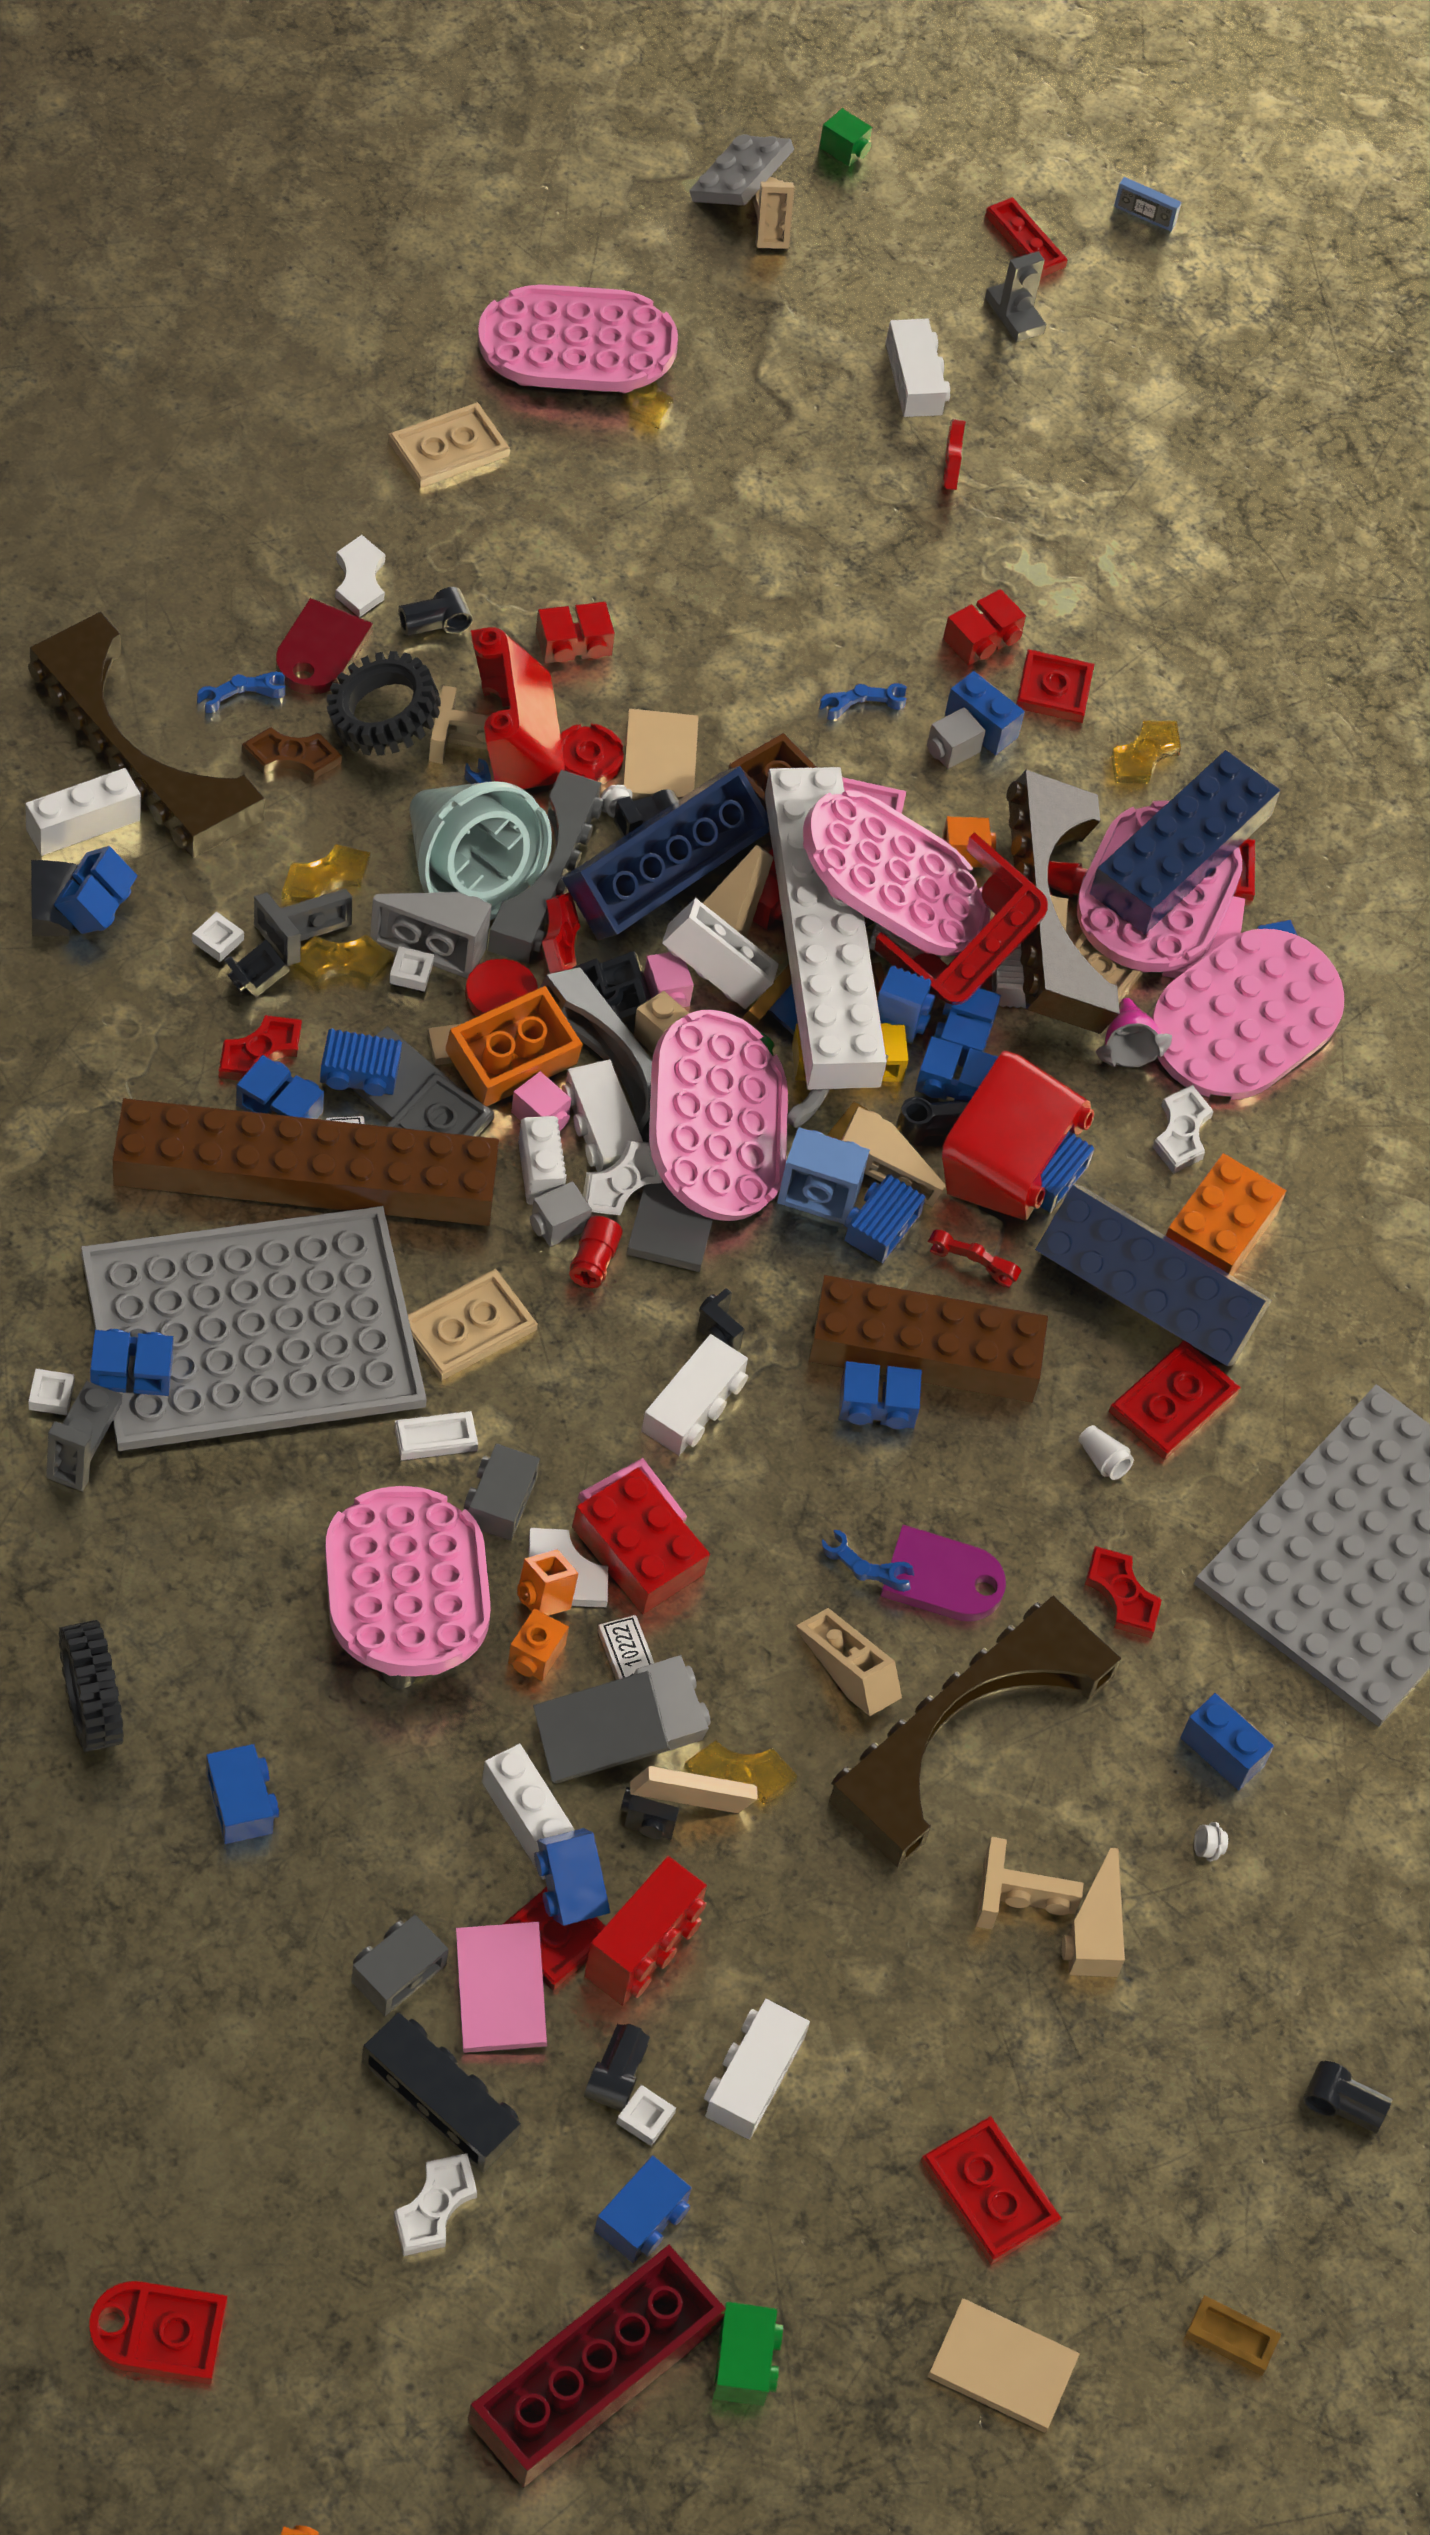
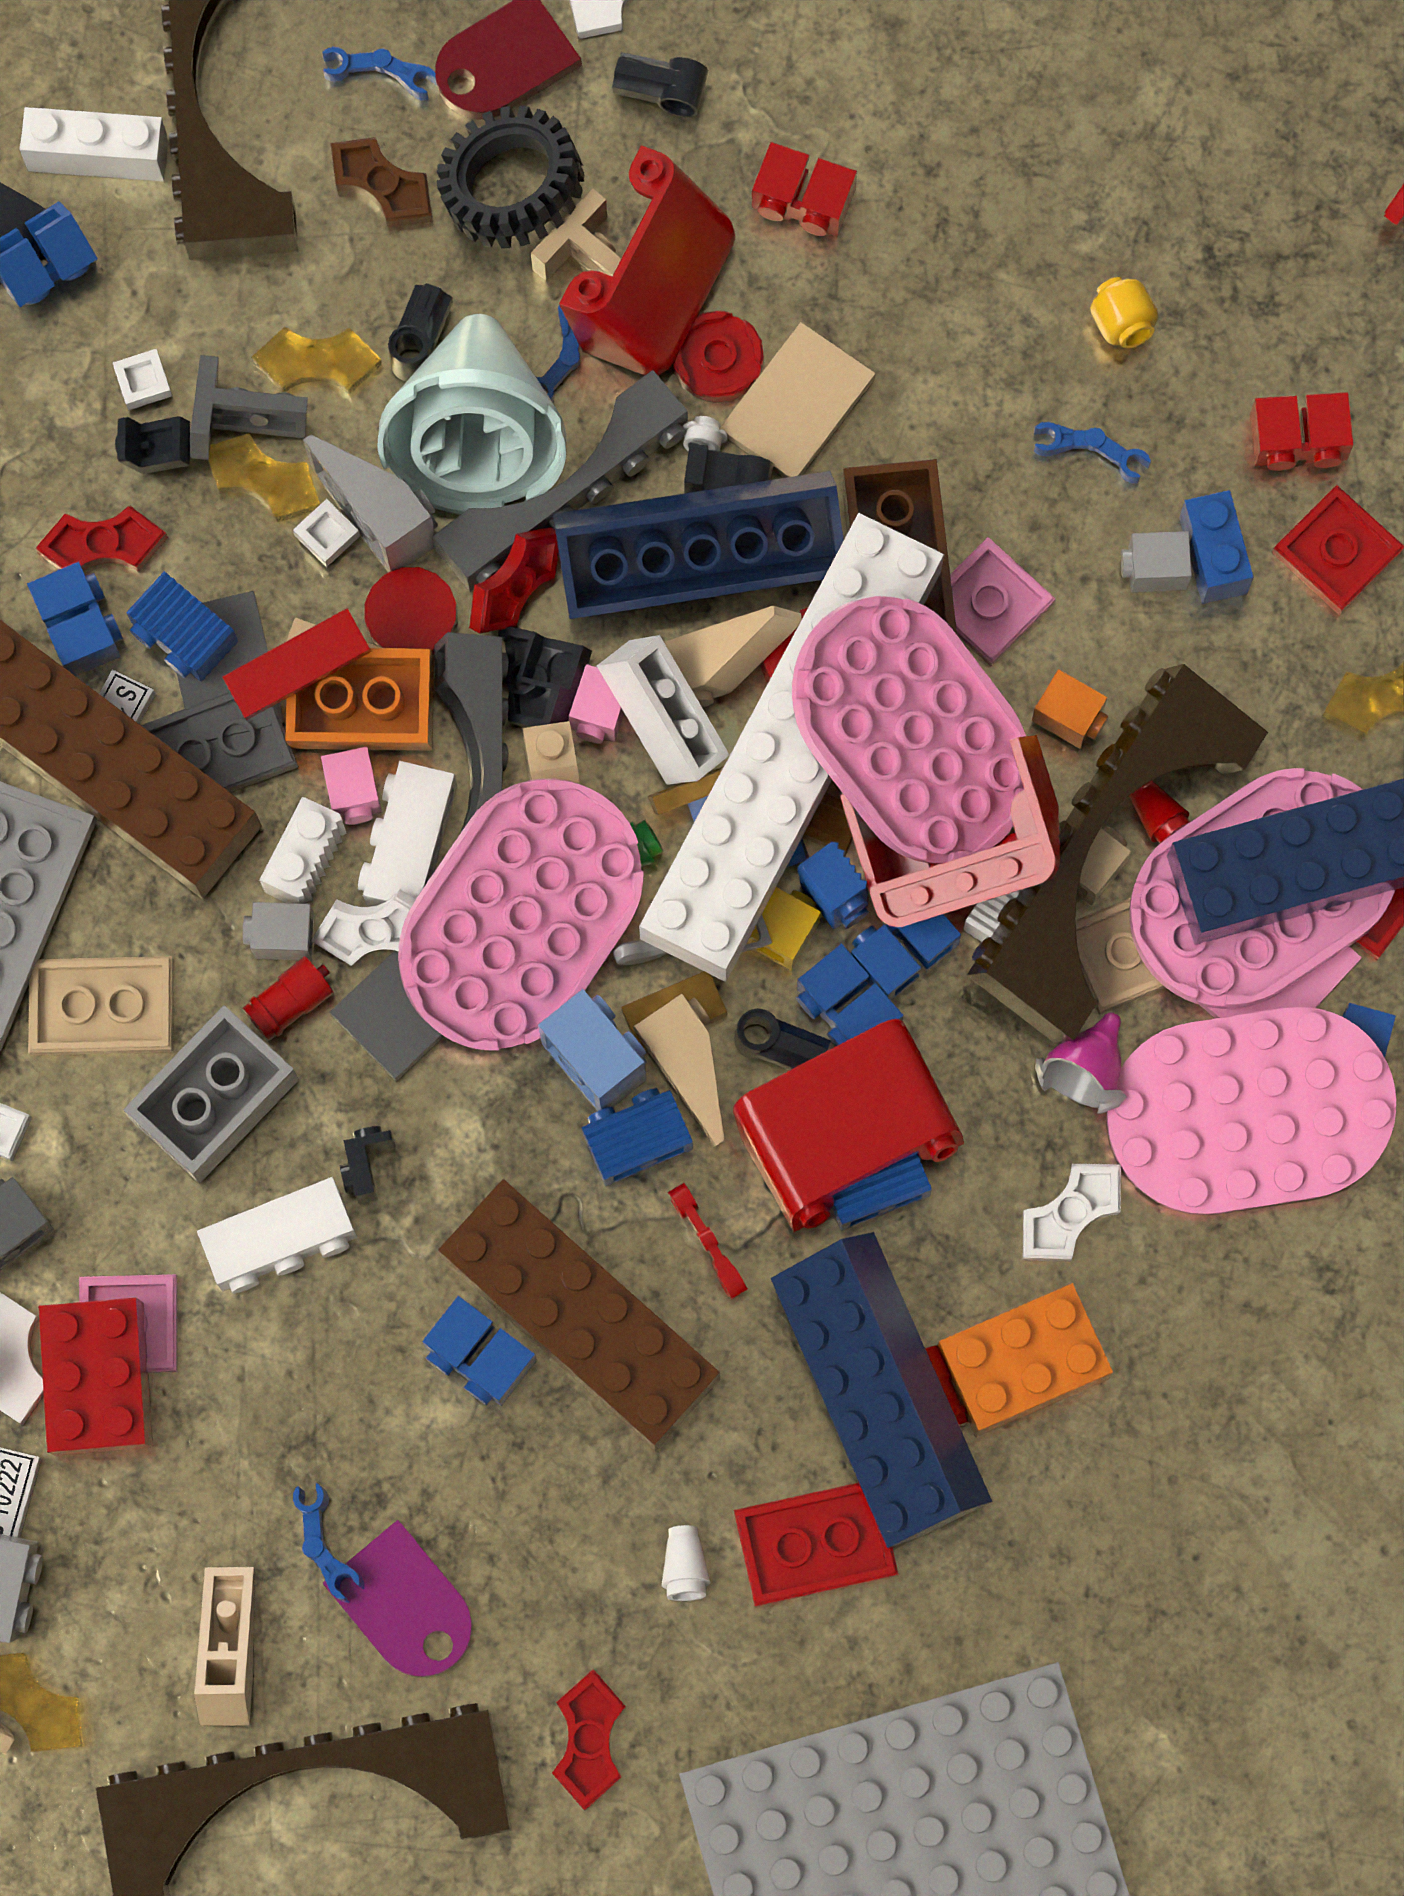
camera: 45 degrees right, 20 degrees up
none -> light grey brick [123,1005,299,1184]
none -> red tile [222,608,372,720]
none -> black piece [388,283,453,381]
none -> yellow head [1090,277,1159,349]

